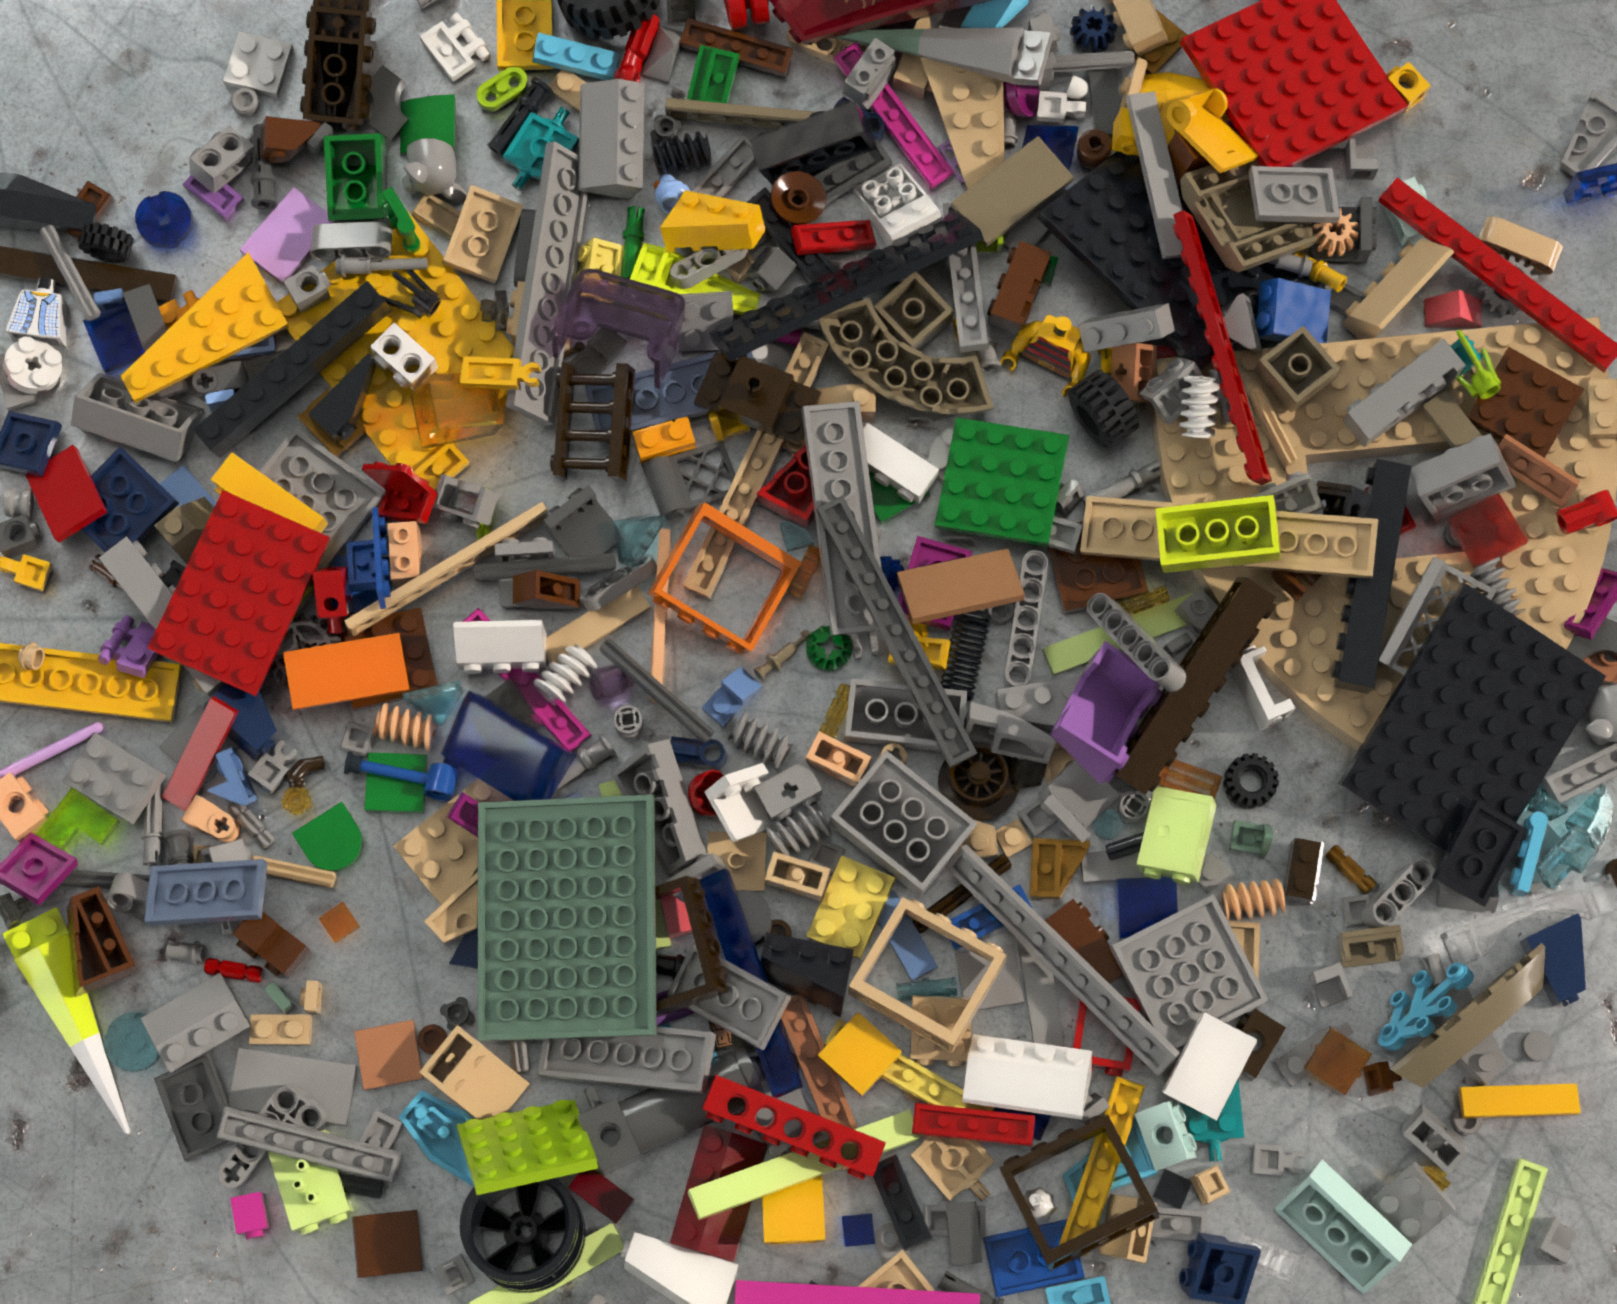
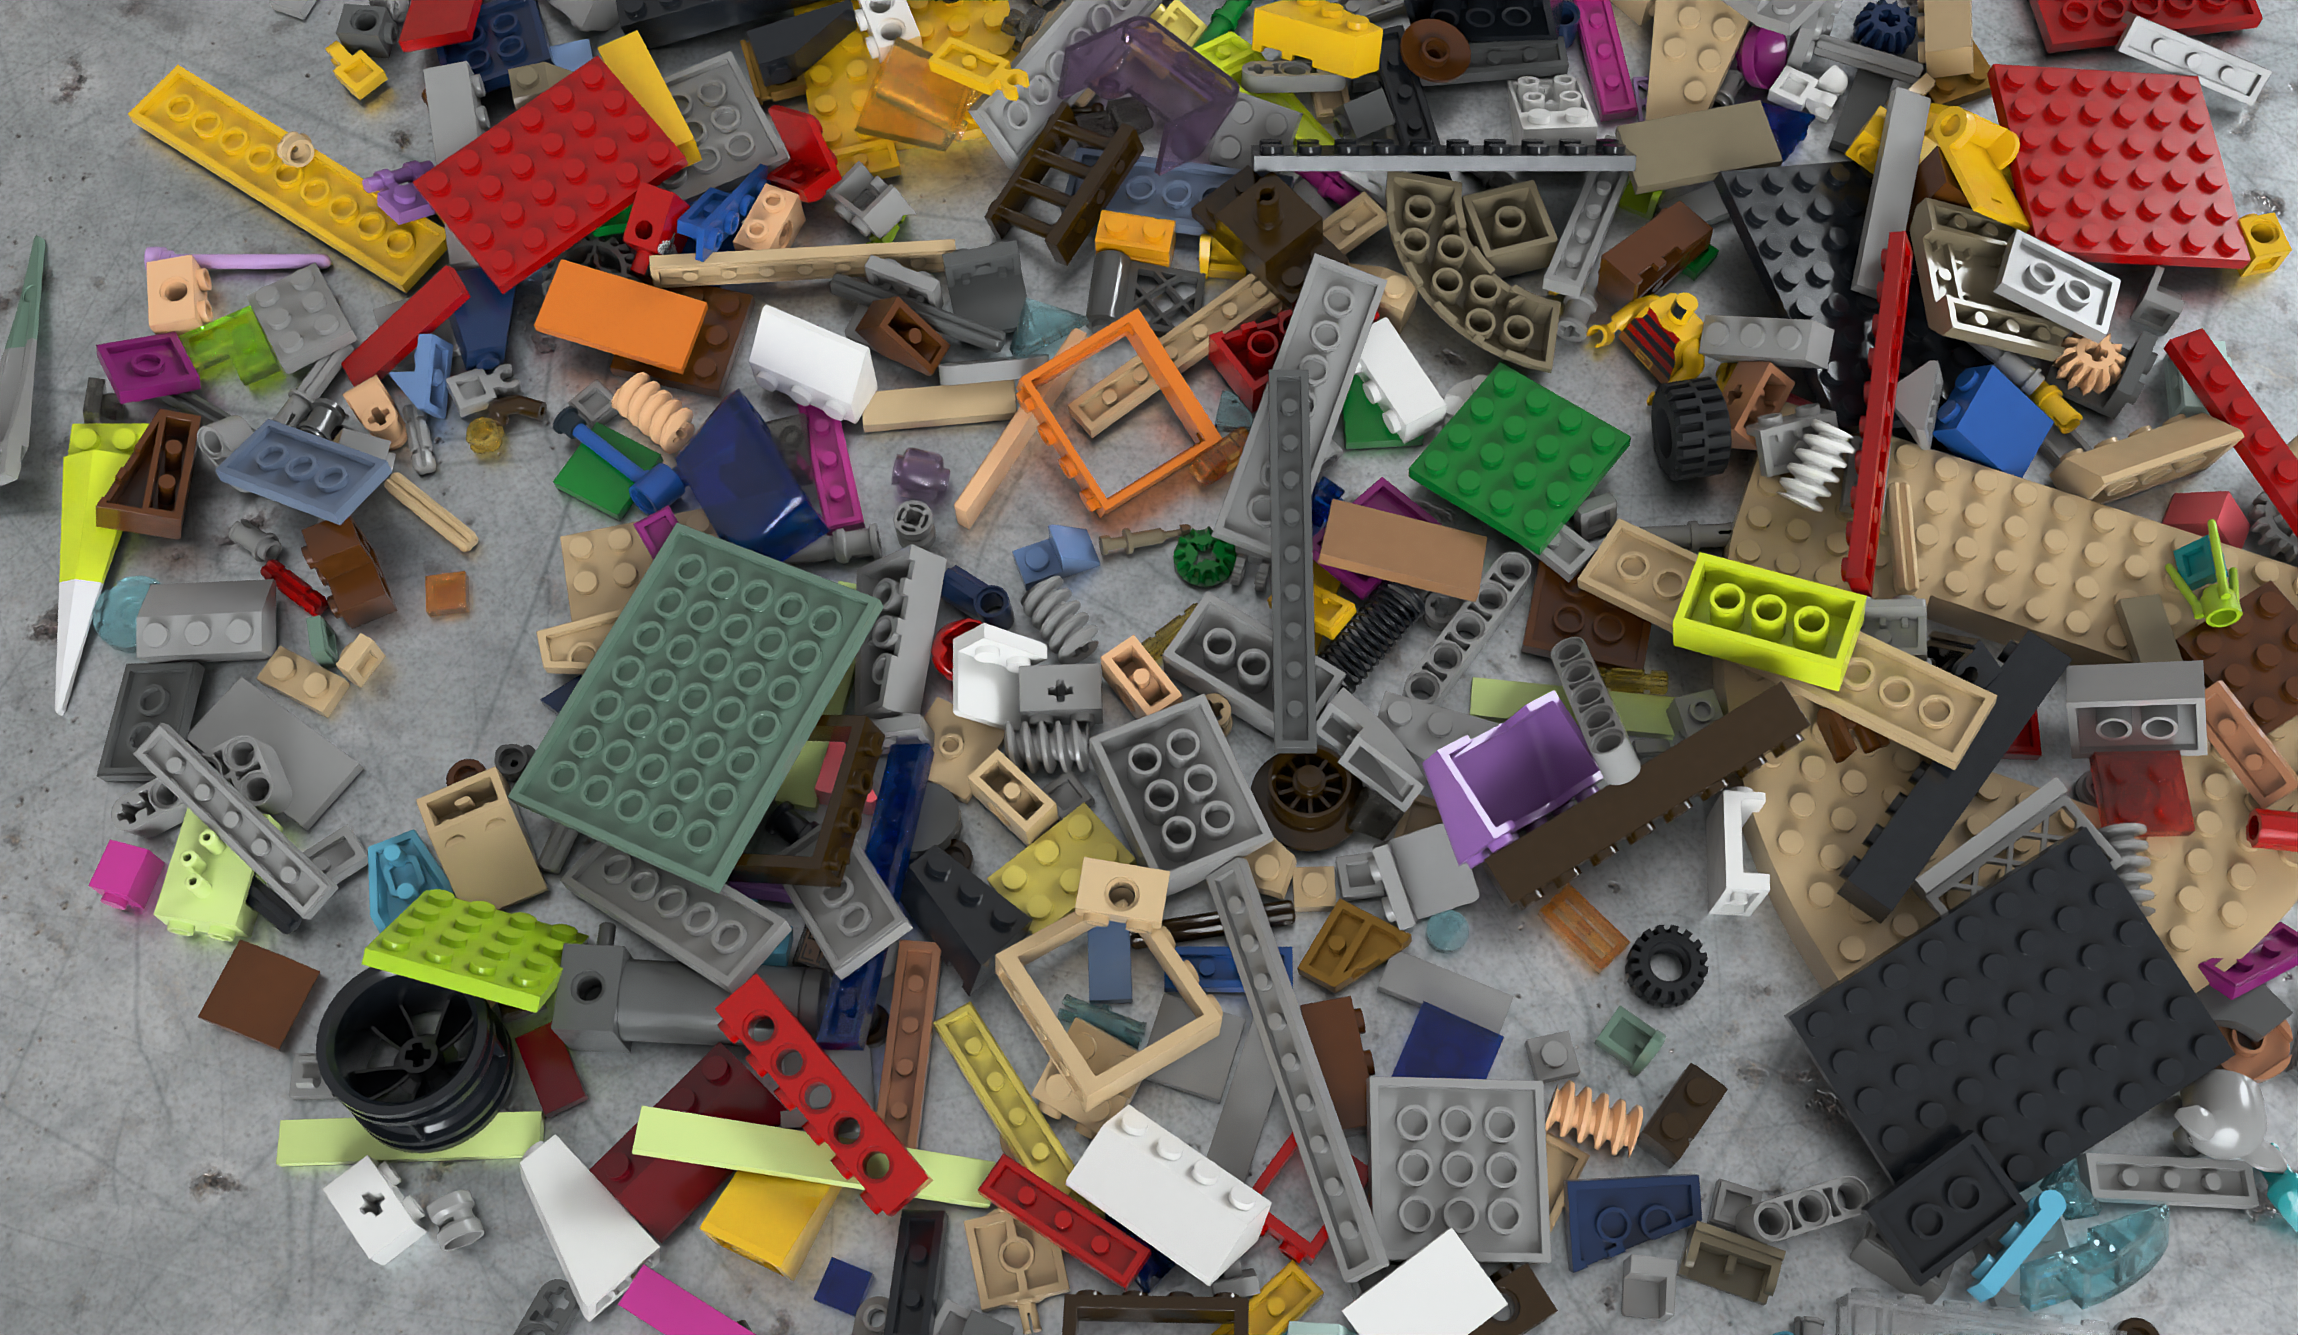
camera: 30 degrees right, 10 degrees down
green tile [292,801,362,871] -> none
nougat tile [354,1020,424,1091] -> none
clear light blue slope [403,680,464,726] -> none
white piece [533,644,598,706] -> none
dark grey axle [599,639,714,743] -> none
red tile [791,220,877,255] -> none
yellow tile [818,1012,902,1097] -> none
reddish brown piece [1077,129,1112,169] -> none
yellowish green piece [1105,786,1216,885] -> none
light grey wheel [1117,791,1149,825] -> none
dark tan brick [1254,326,1341,413] -> none
pearl gold axle [1325,845,1377,894] -> none
light grey wedge [1343,338,1465,447] -> none
none -> tan brick [1075,857,1170,934]
none -> dark blue wing [1563,1174,1702,1273]

